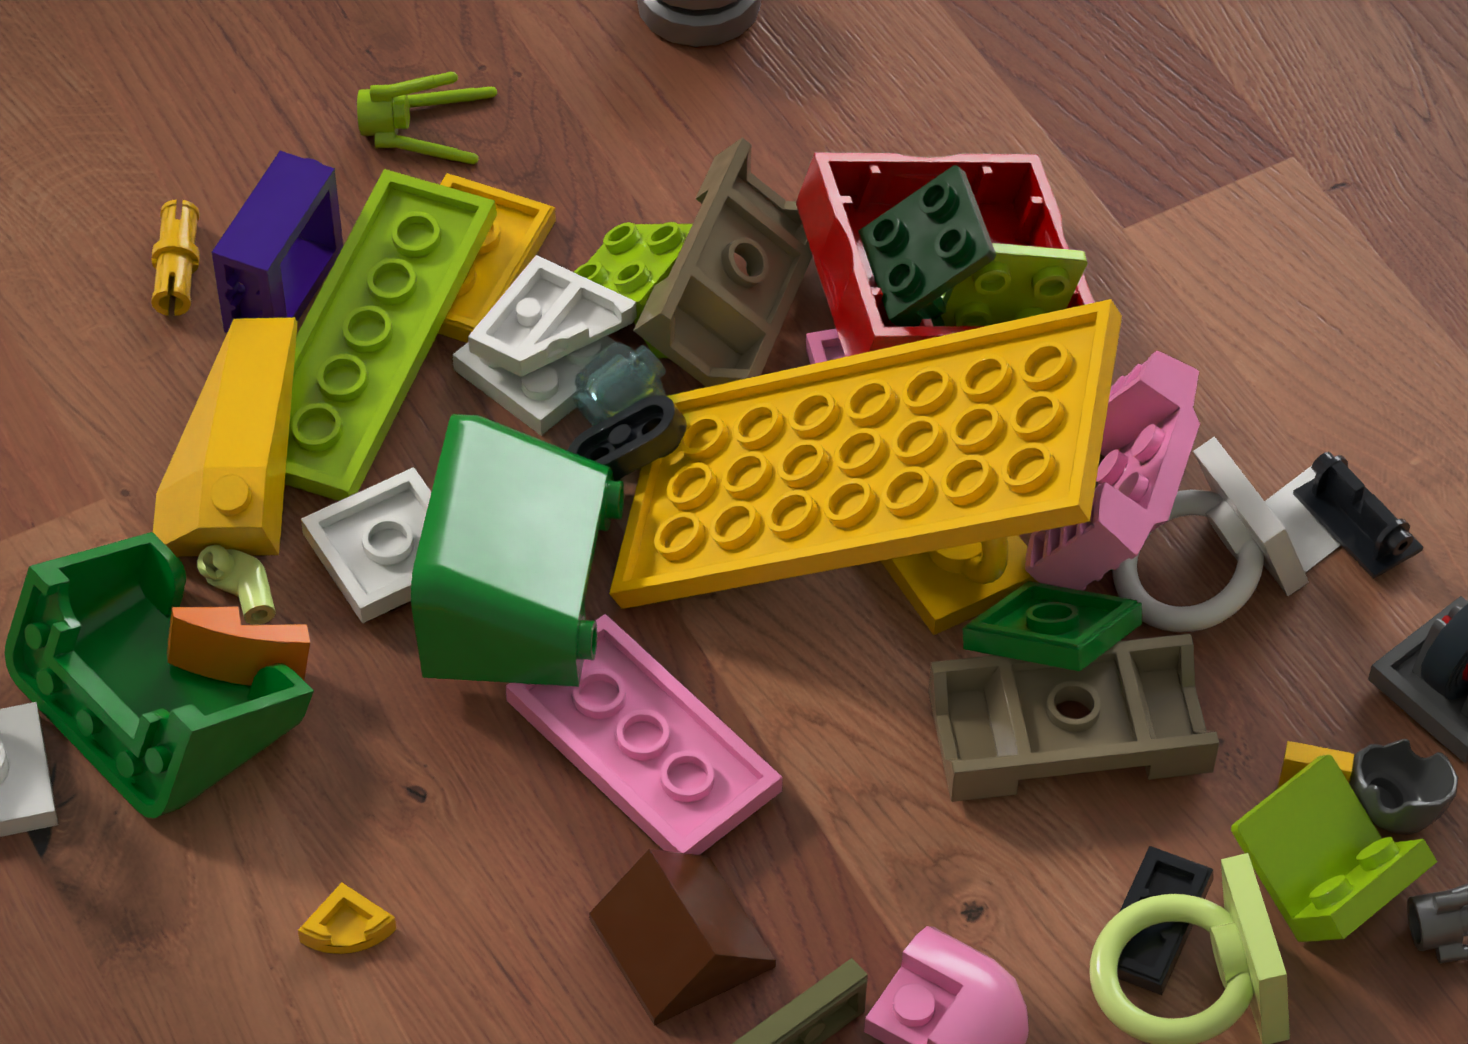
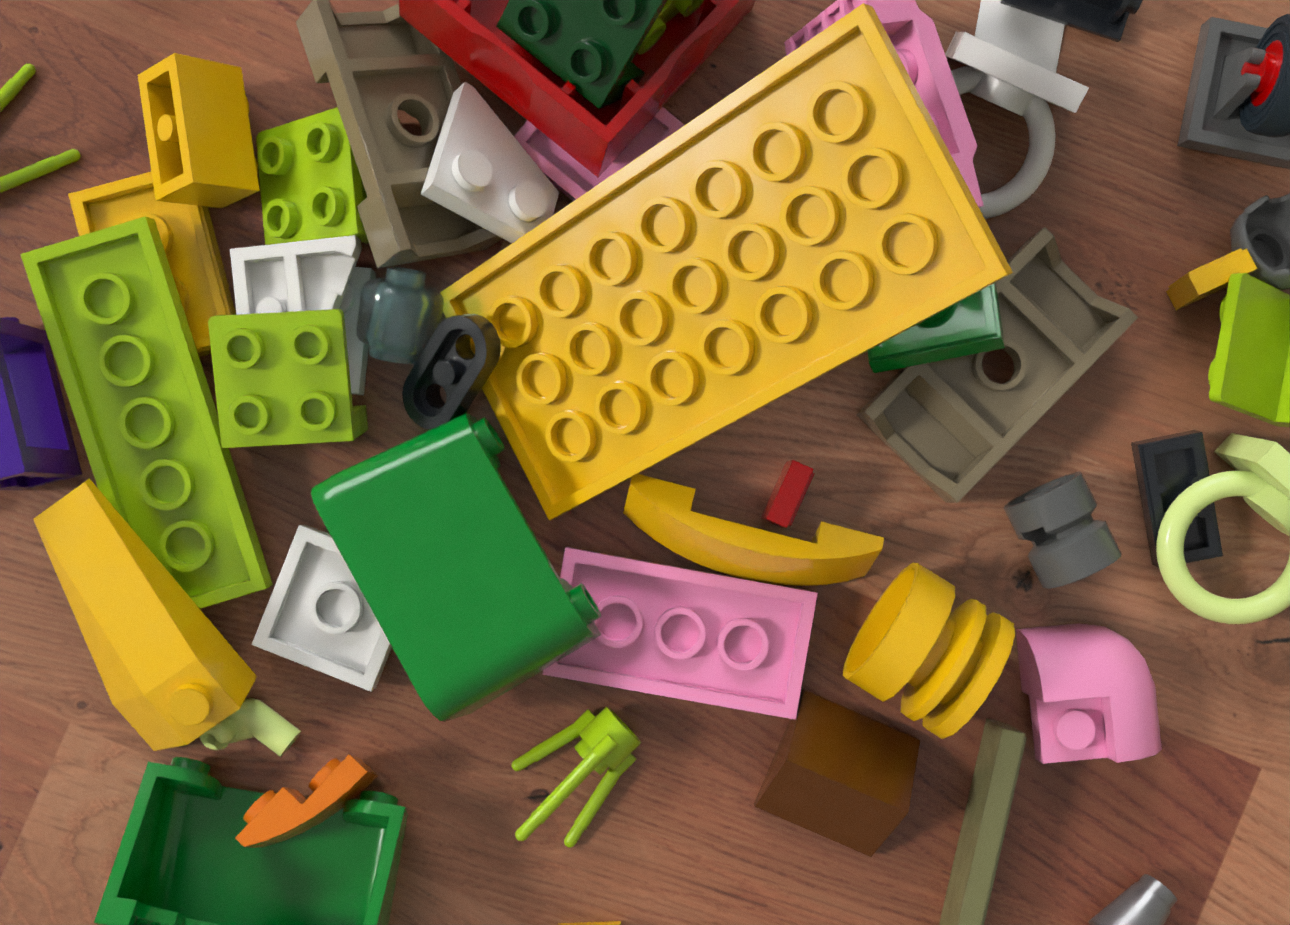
camera: 40 degrees left, 35 degrees up
none -> yellow brick [138,53,260,208]
none -> lime bracket [208,309,368,448]
none -> white wing [421,82,559,243]
none -> lime plant [511,706,642,848]
none -> yellow slope [623,474,884,586]
none -> red tile [761,460,815,528]
none -> yellow wheel [843,562,1015,739]
none -> dark grey wheel [1003,472,1122,589]

